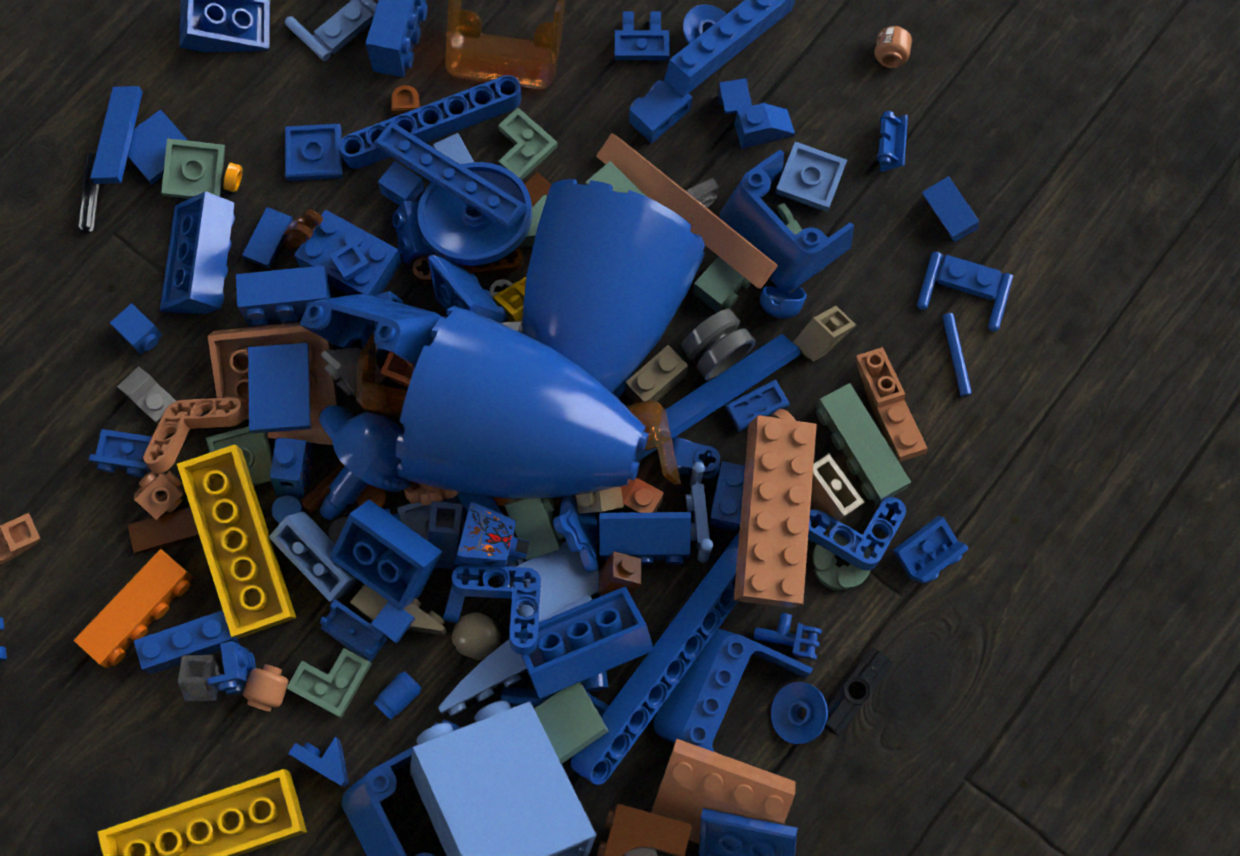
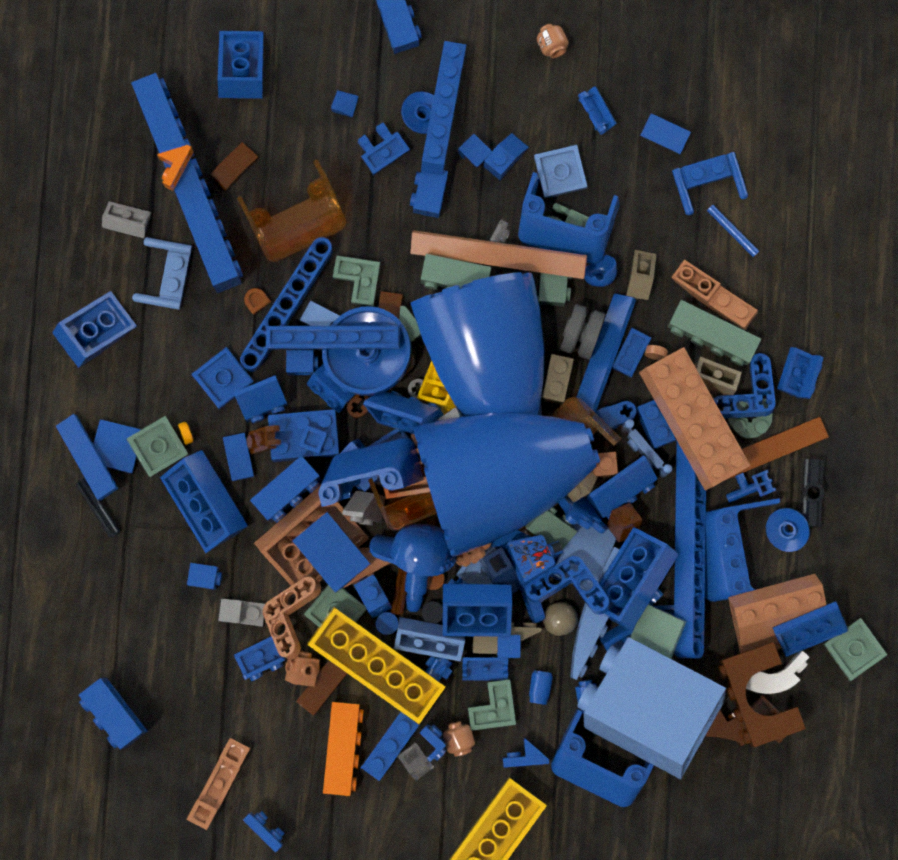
camera: 35 degrees left, 10 degrees up
none -> blue slope [233,376,288,424]
none -> blue gear [425,656,452,681]
none -> dark orange tile [724,417,829,481]

